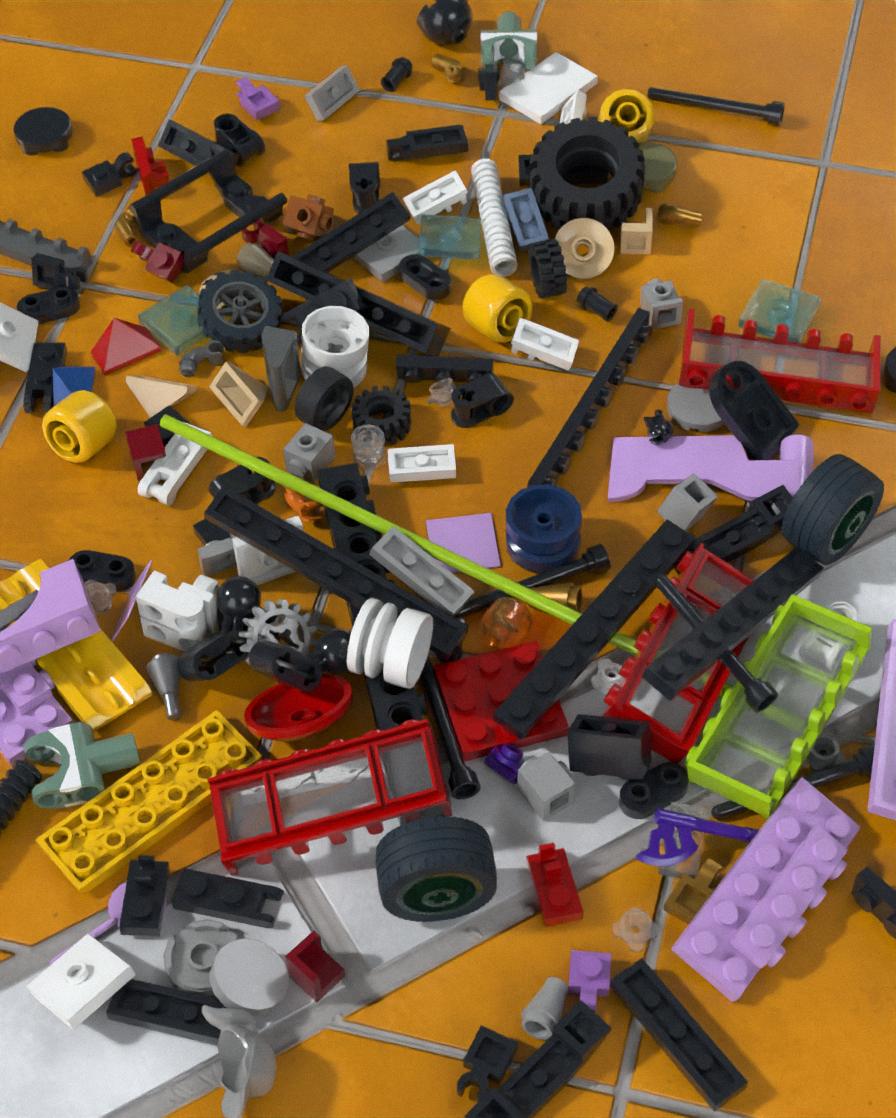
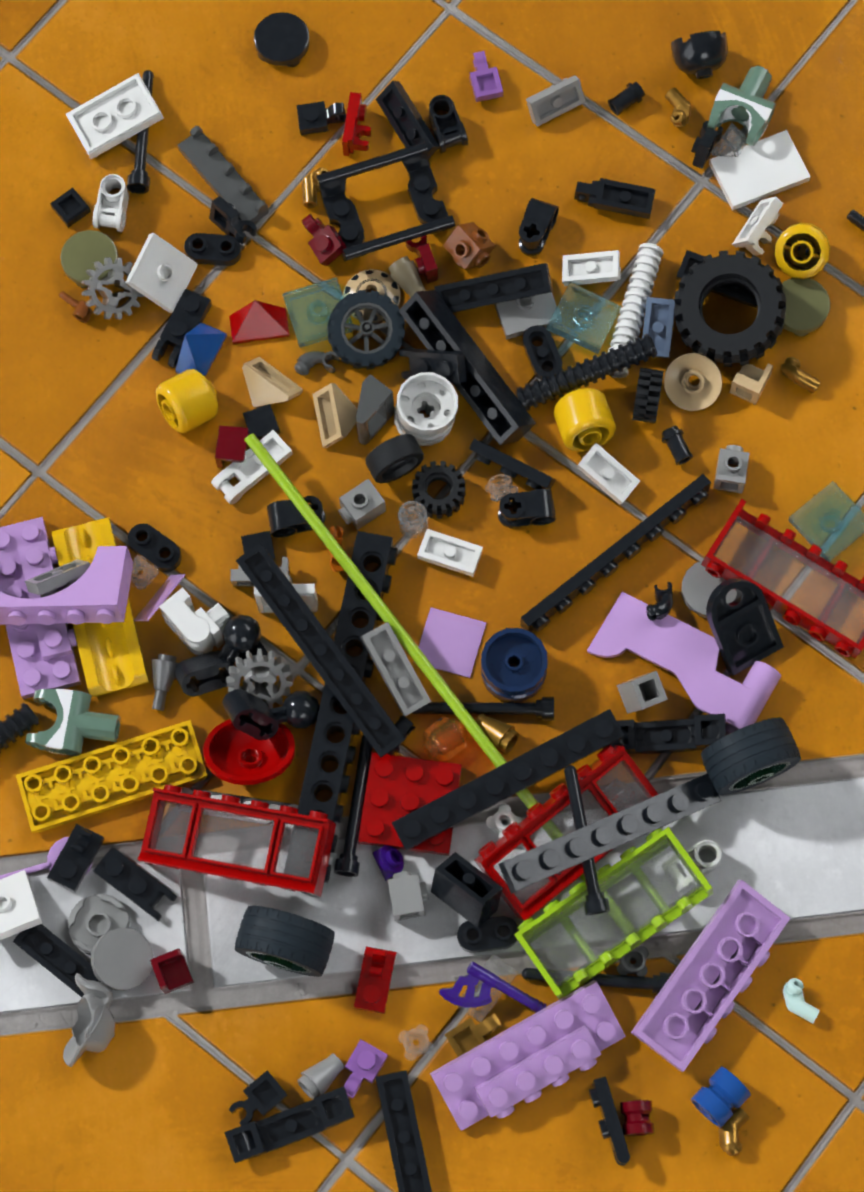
camera: 25 degrees right, 20 degrees up
white wheel [347,598,433,689] -> none
none -> black piece [516,333,657,411]

